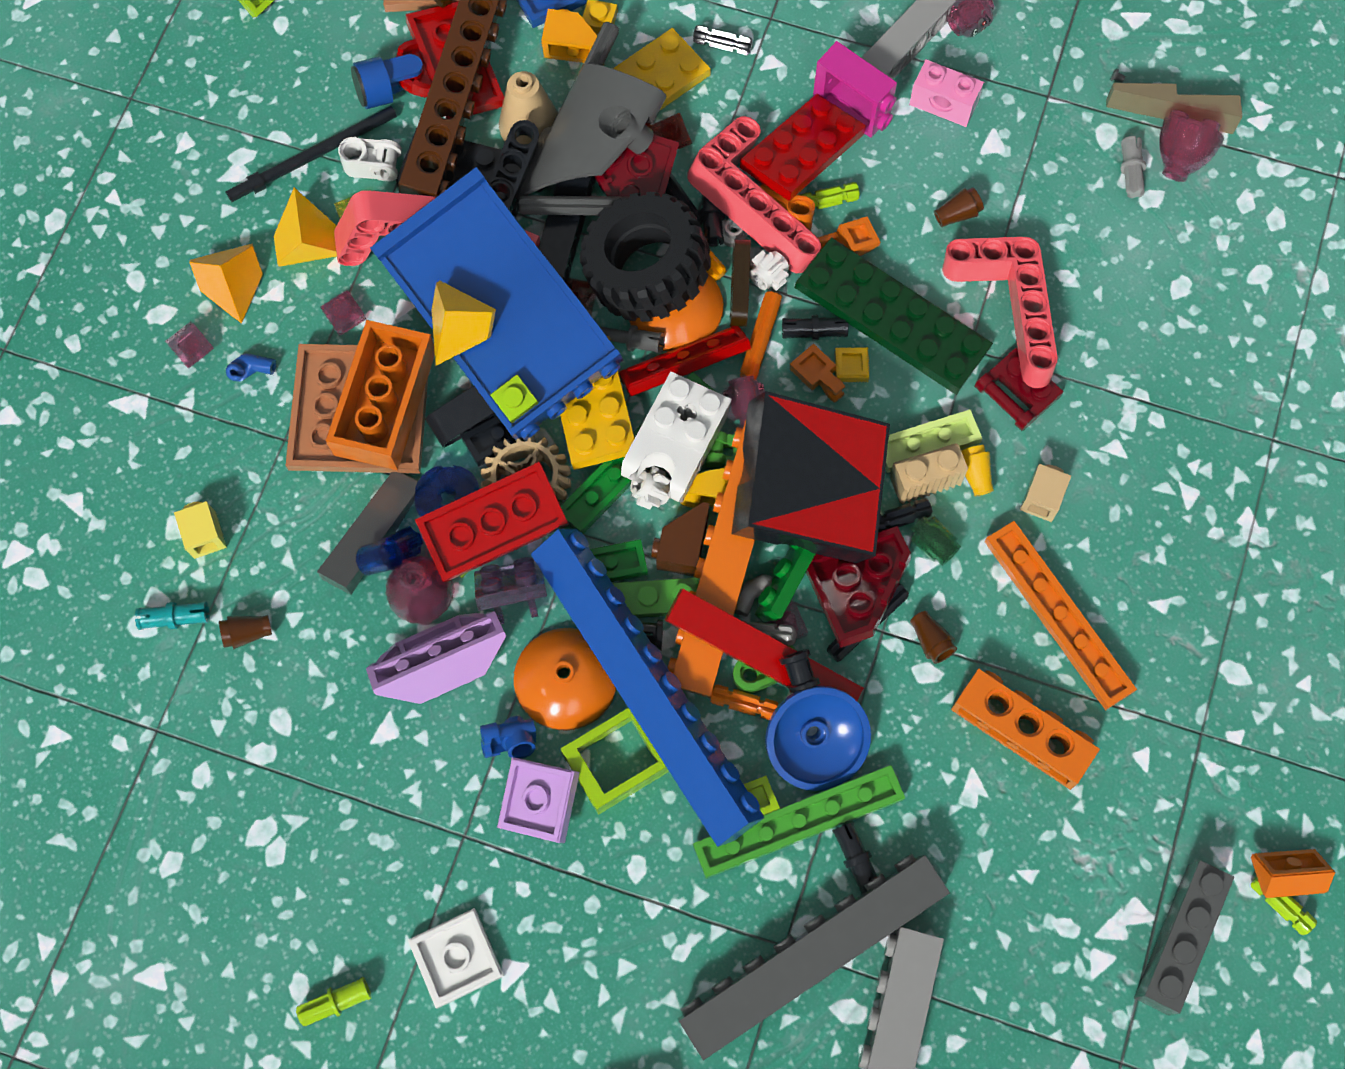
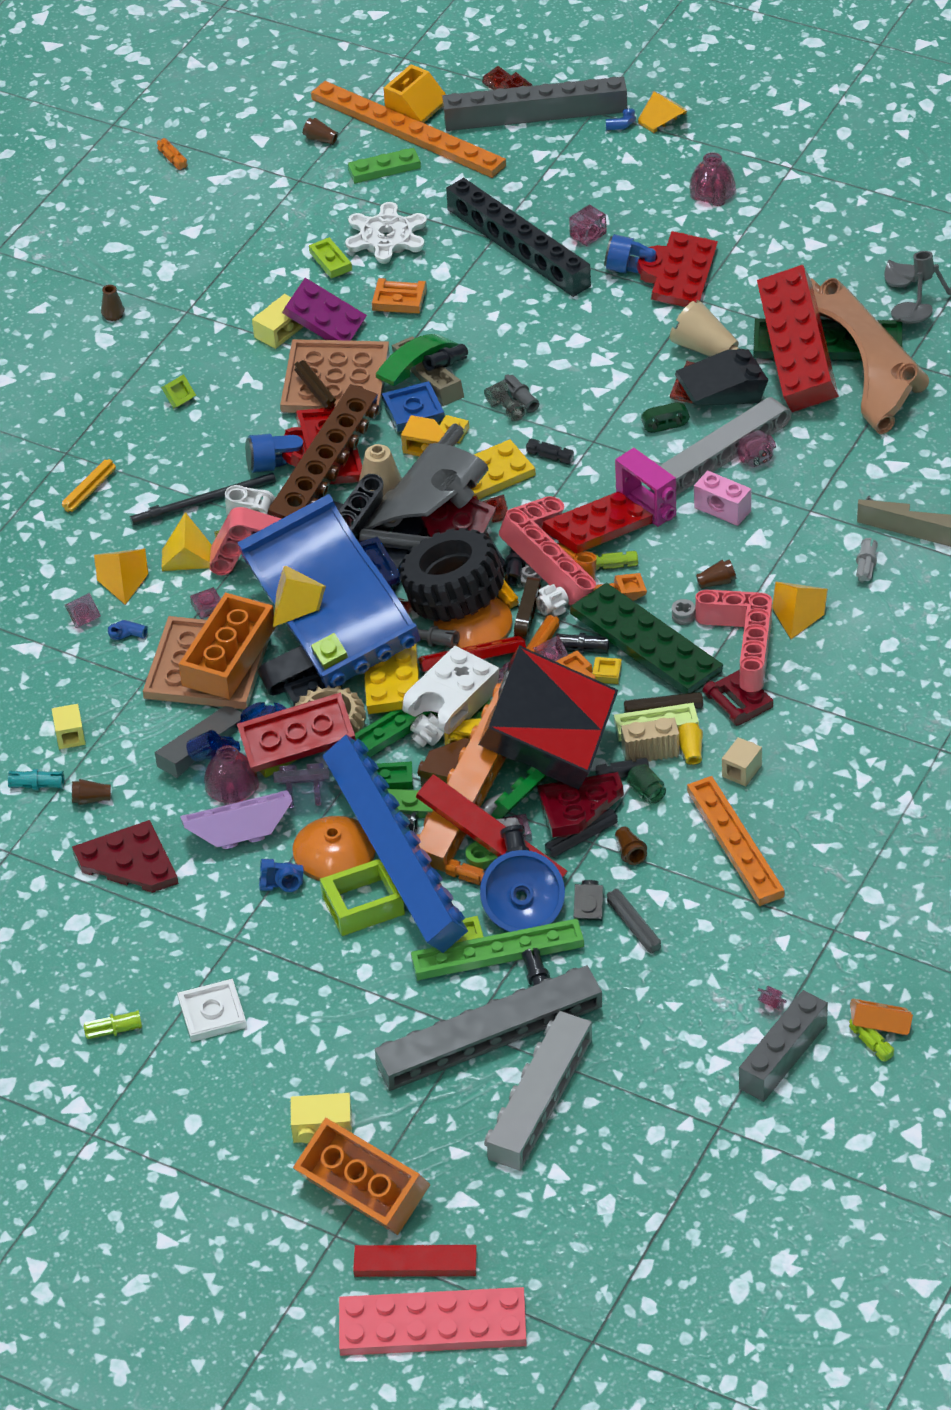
camera: 10 degrees right, 25 degrees down
lavender plate [497,757,580,843] -> none
orange brick [951,668,1100,790] -> none
clear pink piece [1159,110,1225,182] -> none
none -> light orange axle [62,459,116,512]
none -> dark red plate [72,820,179,893]
none -> clear blue plate [359,536,401,586]
none -> clear pink plate [533,635,568,661]
none -> bracket [573,880,605,920]
none -> dark grey axle [607,889,661,953]
none -> dark brown axle [624,692,703,713]
none -> light grey bush [672,599,695,625]
none -> clear pink plate [757,986,787,1010]
none -> light orange slope [772,581,828,640]

